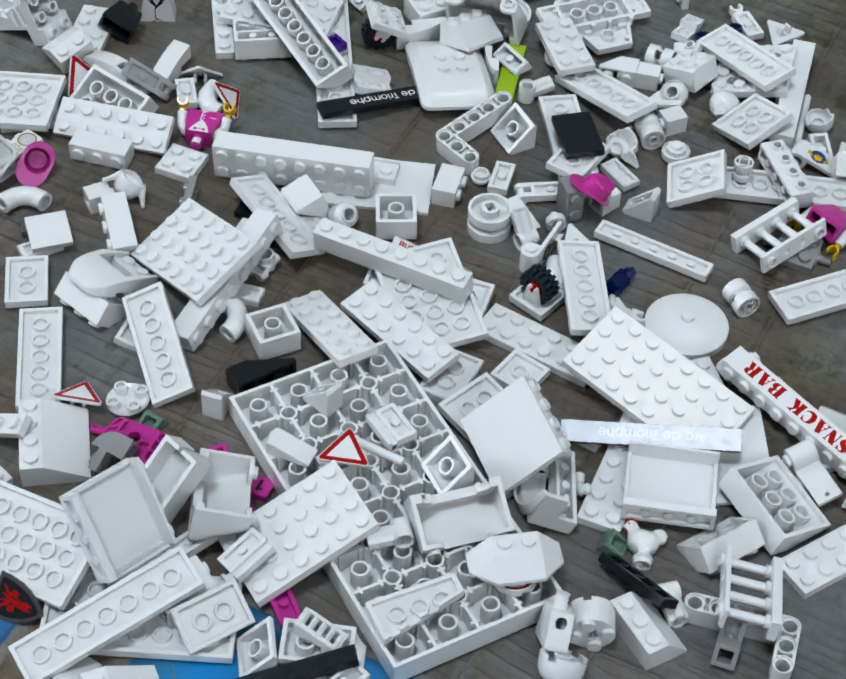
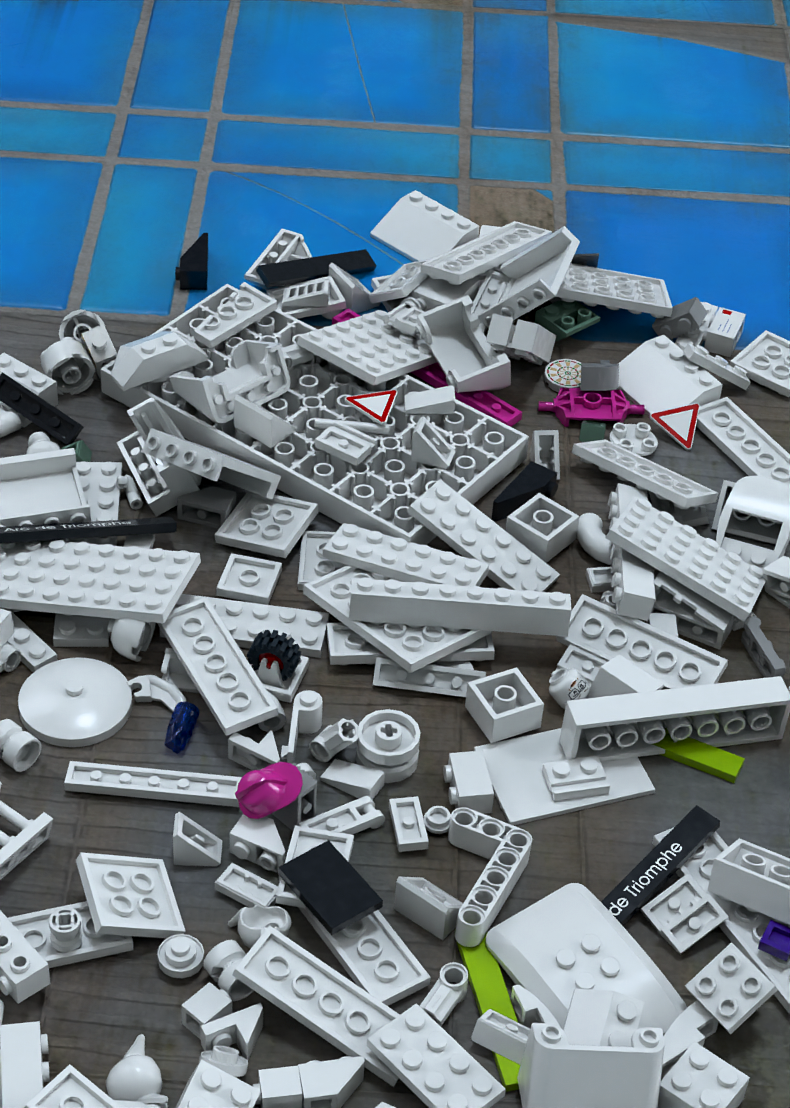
camera: 155 degrees right, 5 degrees down
white plate [712,93,794,150] -> none

